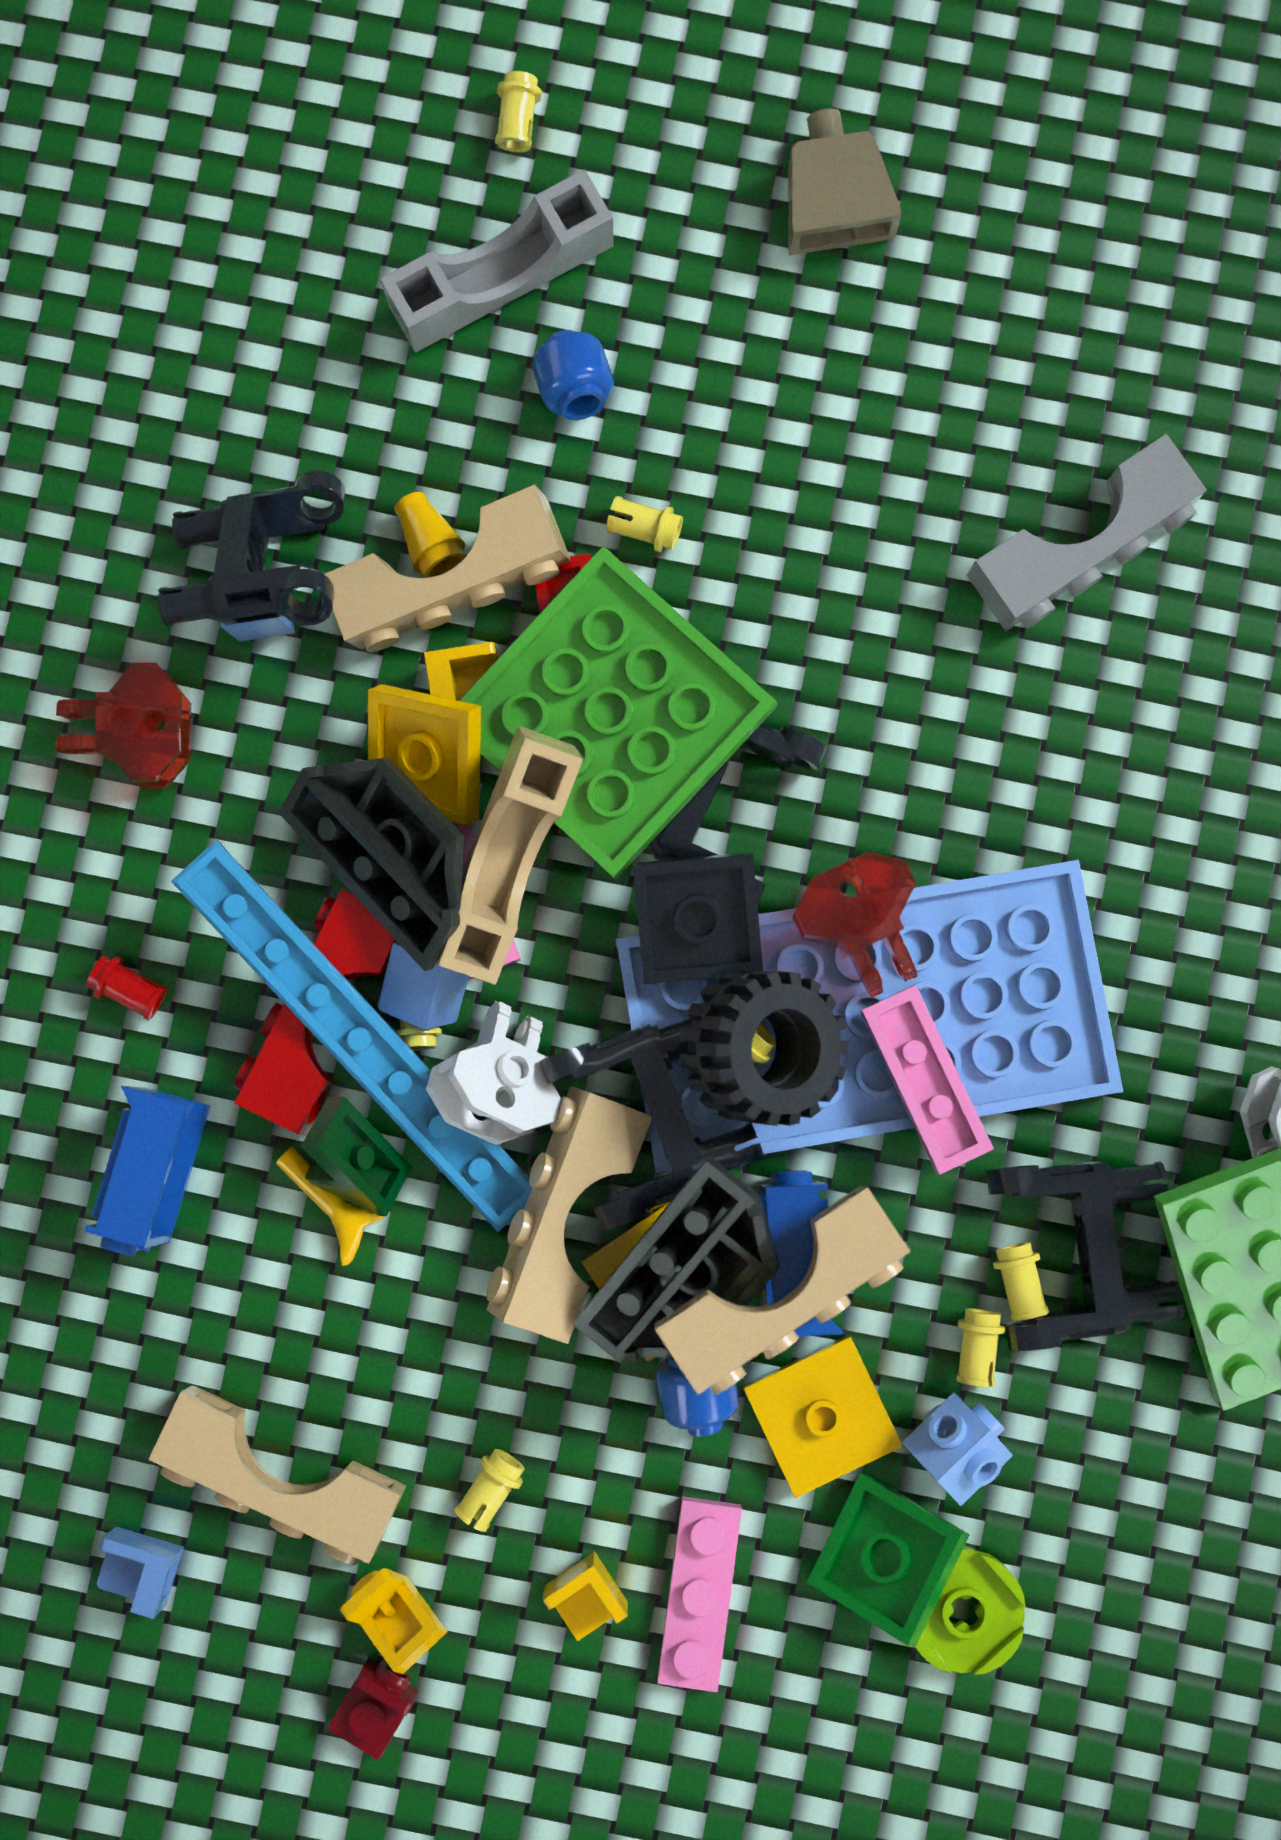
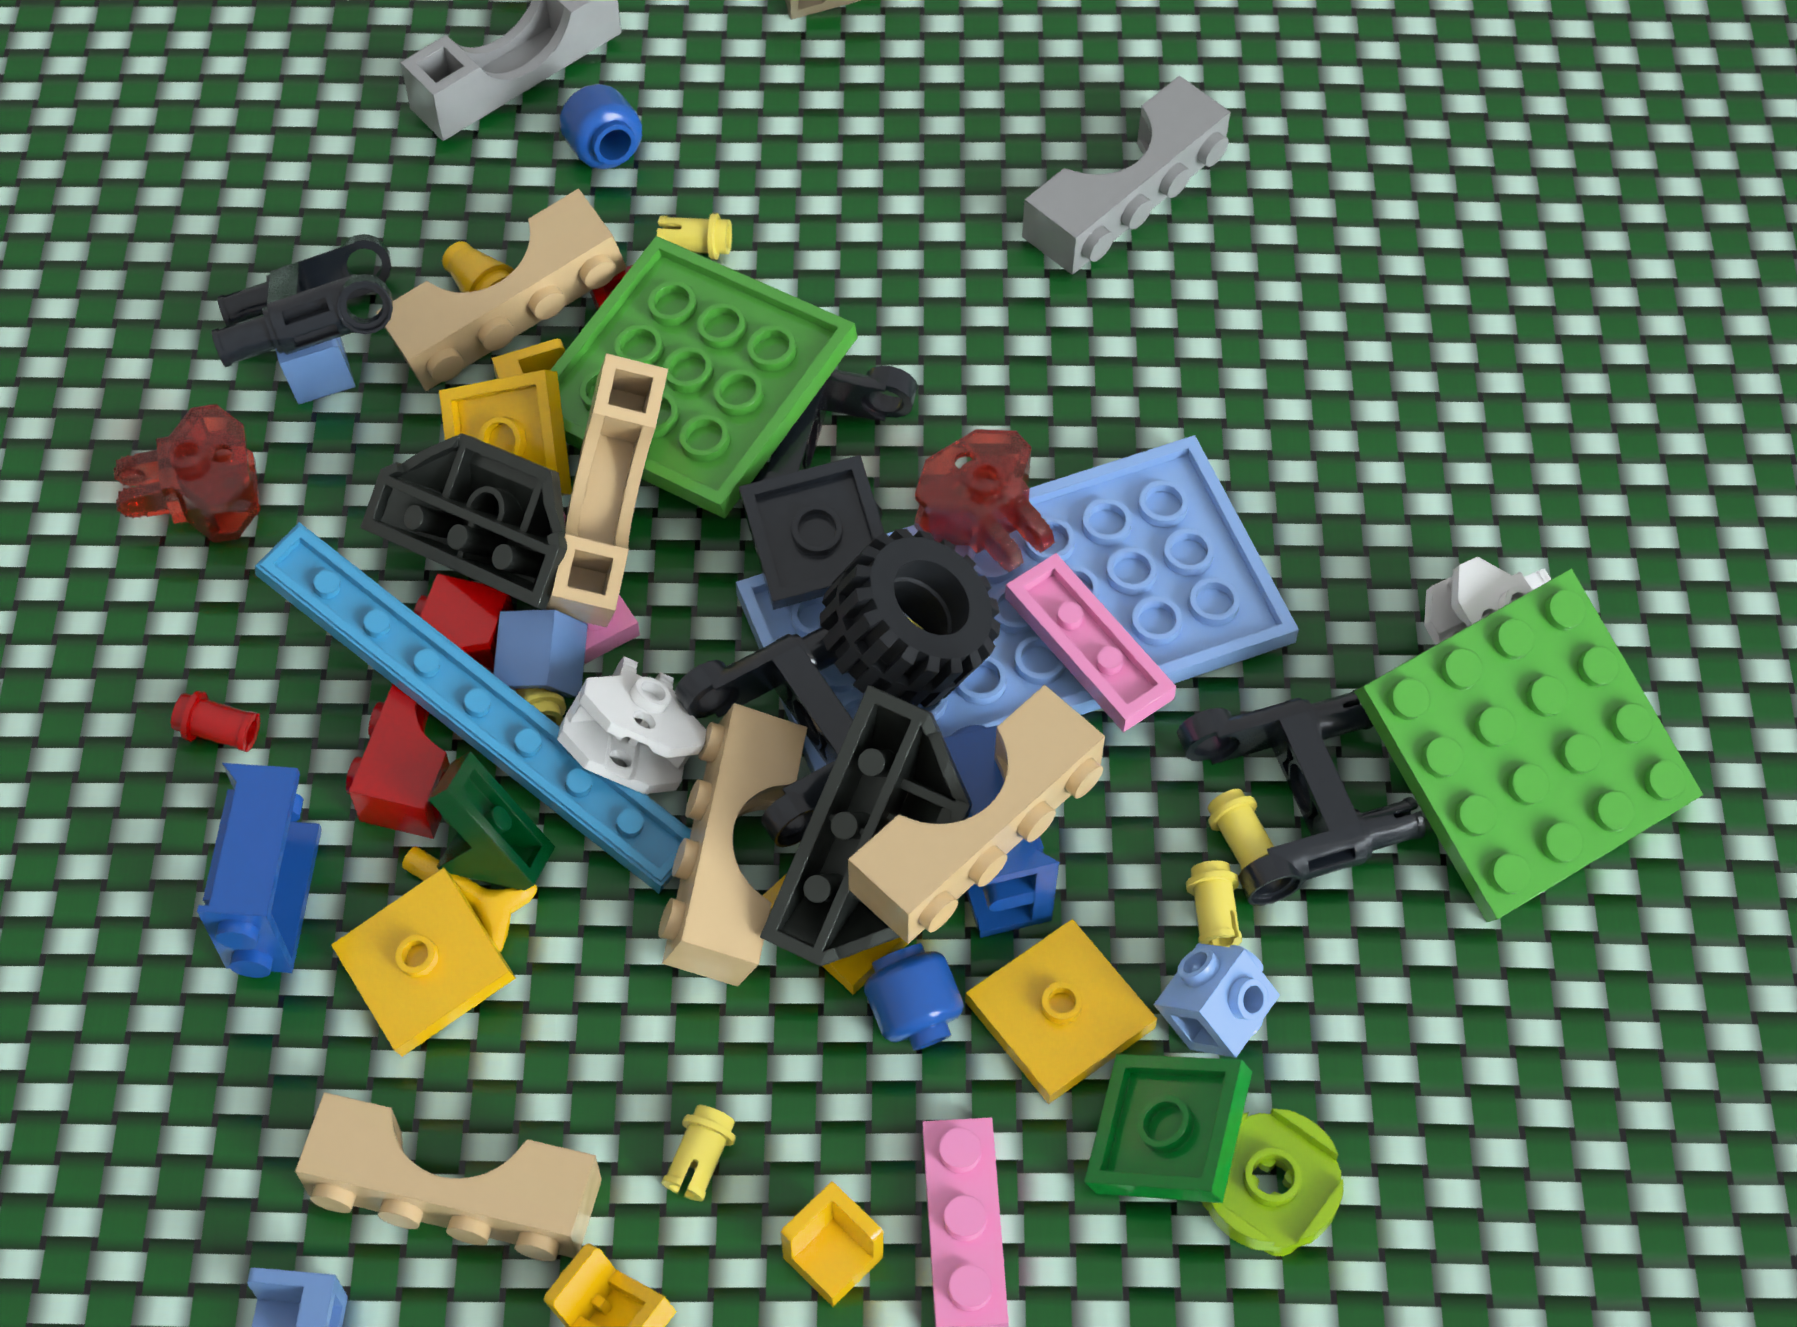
camera: 10 degrees left, 25 degrees down
none -> yellow plate [331,867,516,1057]

